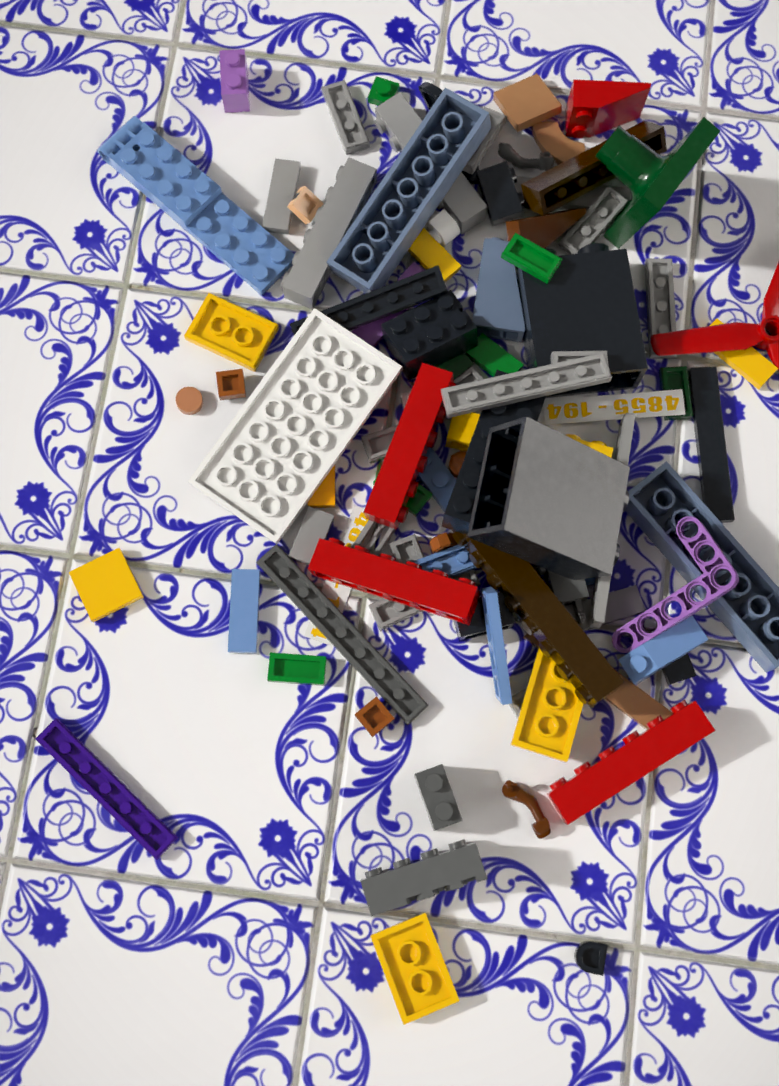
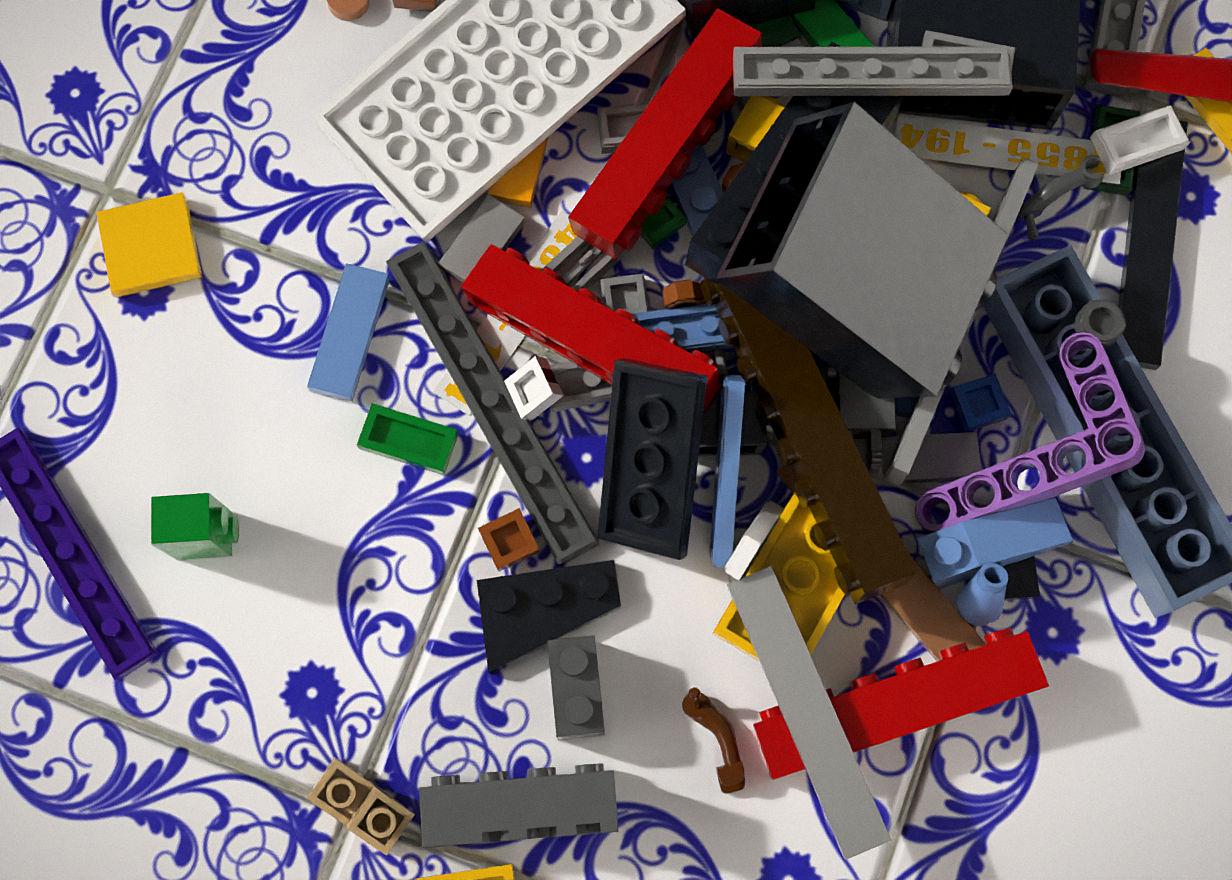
camera: 15 degrees right, 0 degrees up
none -> green brick [151,493,239,560]
none -> tan slope [306,757,415,856]
none -> black wing [476,560,621,674]
none -> white plate [504,356,564,420]
none -> black tile [597,358,708,560]
none -> white tile [724,500,784,580]
none -> light grey tile [727,566,892,860]
none -> blue plate [949,373,1012,432]
none -> medium blue cone [957,563,1008,626]
none -> dark grey piece [1016,154,1105,241]
none -> dark grey tile [1074,299,1125,348]
none -> white tile [1090,105,1190,175]

